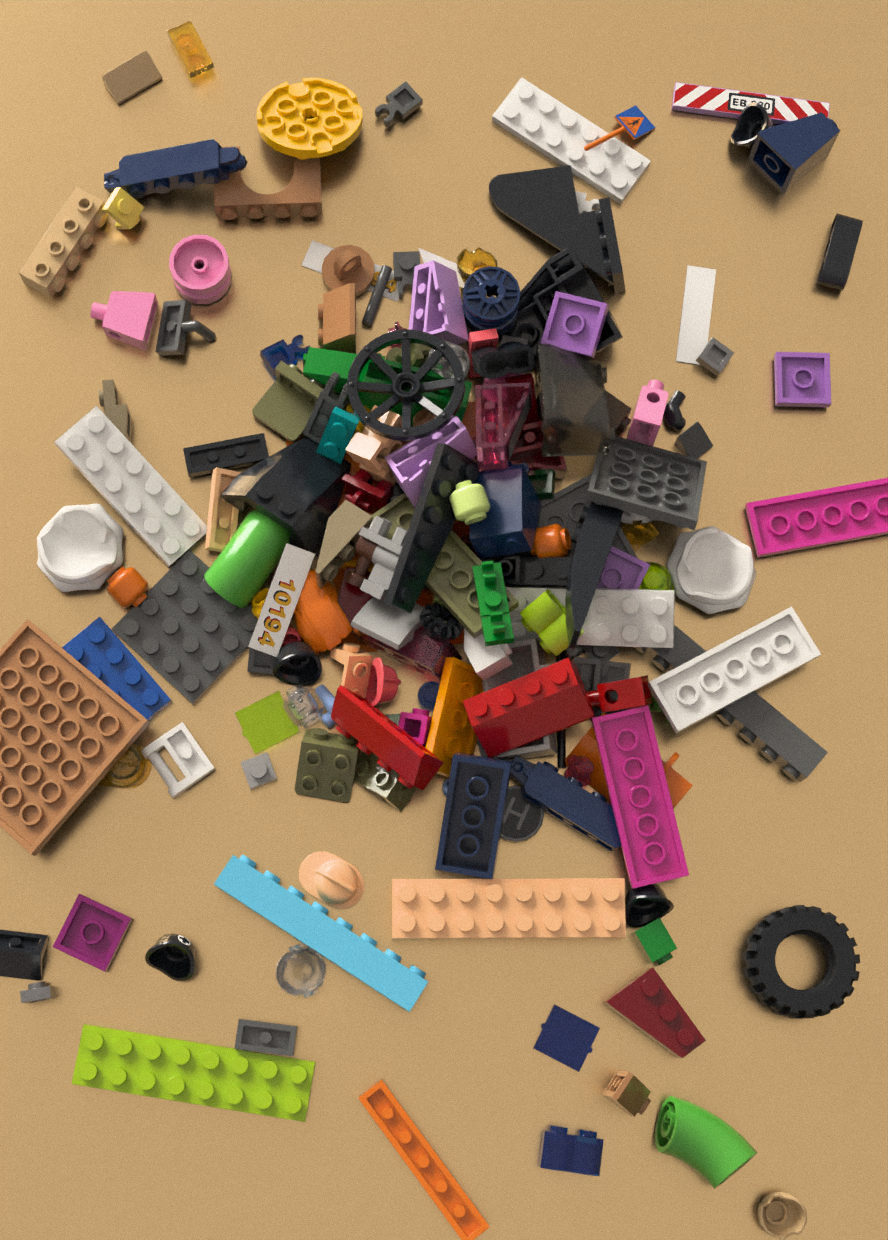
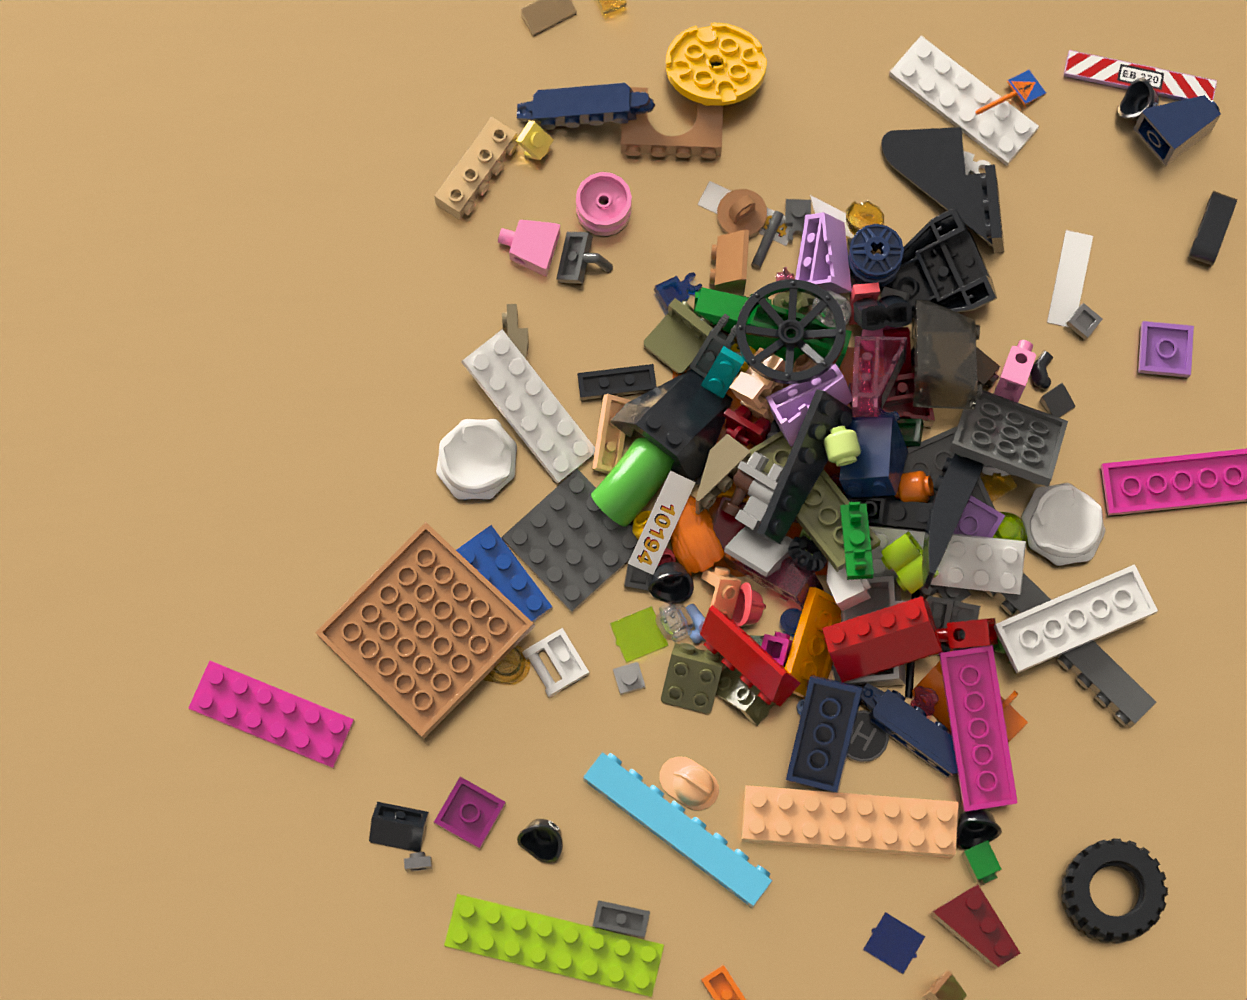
camera: 10 degrees right, 0 degrees up
orange head [107,566,149,608] -> none
clear cap [275,943,326,998] -> none
dark grey plate [375,81,423,127] -> none
medium lavender plate [541,291,609,358] -> none

